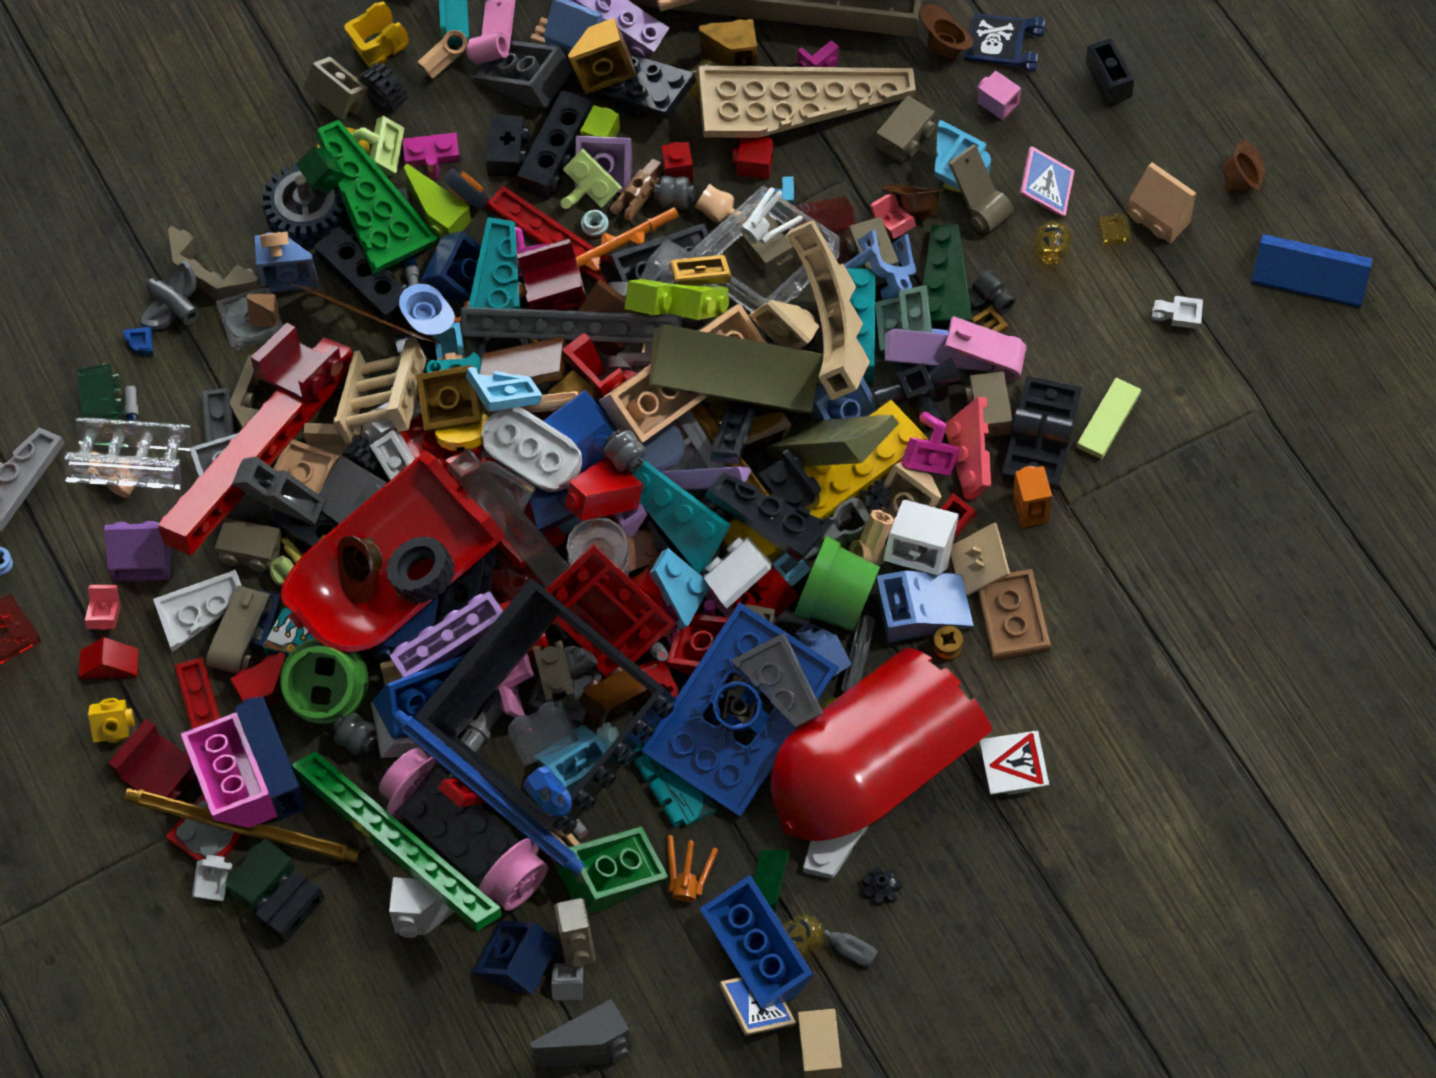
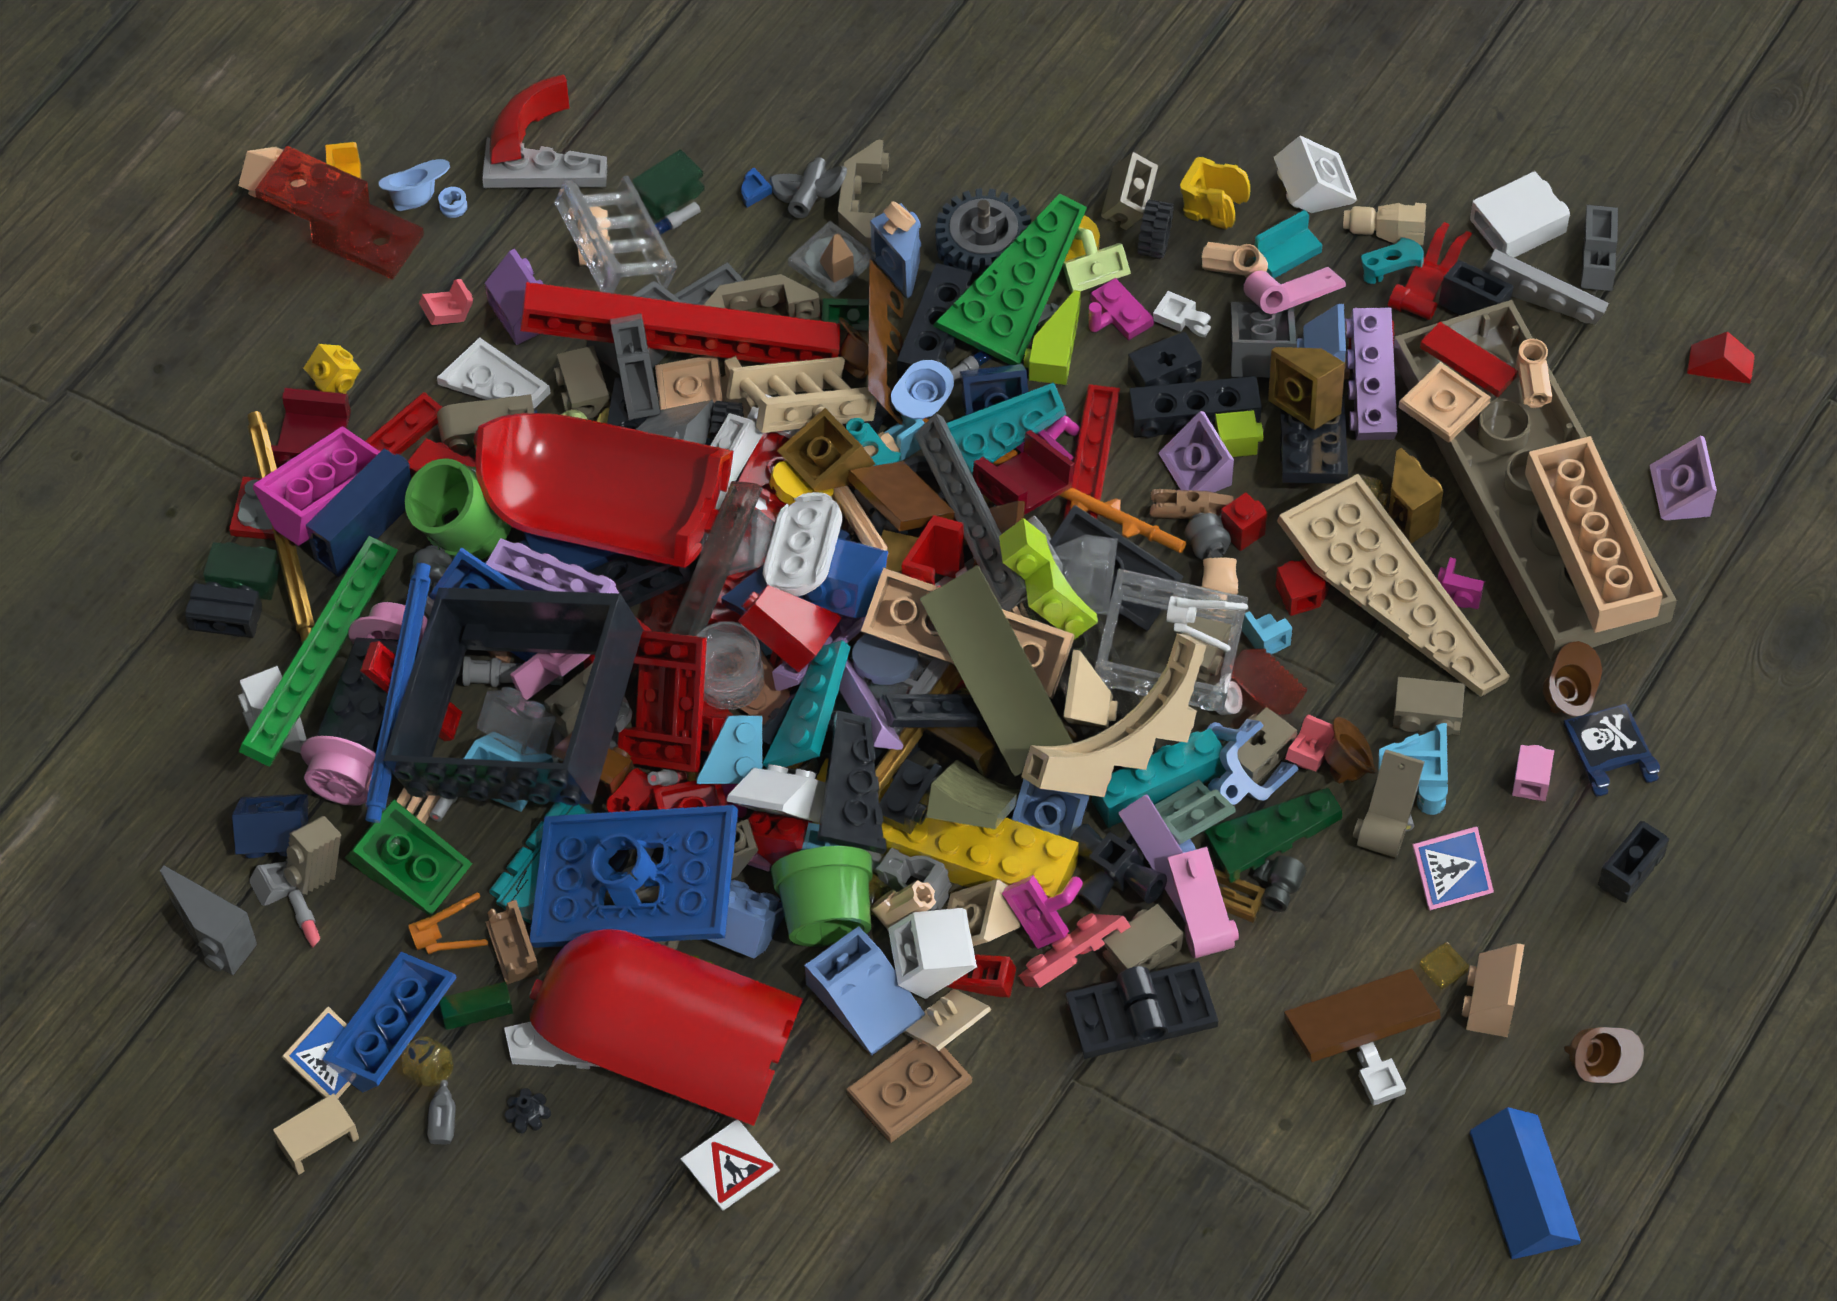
camera: 60 degrees right, 5 degrees down
red slope [78,637,139,679] -> none
white bracket [192,855,232,902] -> none
dark red panel [251,323,343,402] -> none
dark green brick [296,146,346,194] -> none
dark brown piece [337,536,383,604] -> none
black tyre [386,536,455,603] -> none
black wheel [444,168,489,210] -> none
medium azure wing [466,367,542,411] -> none
blue rock [522,766,572,817] -> none
yellowish green plate [561,149,622,209] -> none
light aqua plate [581,210,609,237] -> none
dark grey piece [604,430,646,473] -> none
pearl gold tile [669,255,731,286] -> none
flat silver wing [731,633,824,728] -> none
dark grey axle [841,615,876,694] -> none
black plant [859,480,892,514] -> none
pearl gold wheel [933,626,963,662] -> none
orange brick [1013,466,1052,528] -> none
clear yellow head [1034,221,1072,264] -> none
yellowish green tile [1077,378,1141,459] -> none
none -> light grey piece [288,890,320,948]
none -> medium nougat hinge [486,900,539,984]
none -> dark green slope [822,298,869,331]
none -> reddish brown piece [839,318,892,379]
none -> white plate [1153,291,1211,337]
none -> reddish brown tile [1284,968,1441,1062]

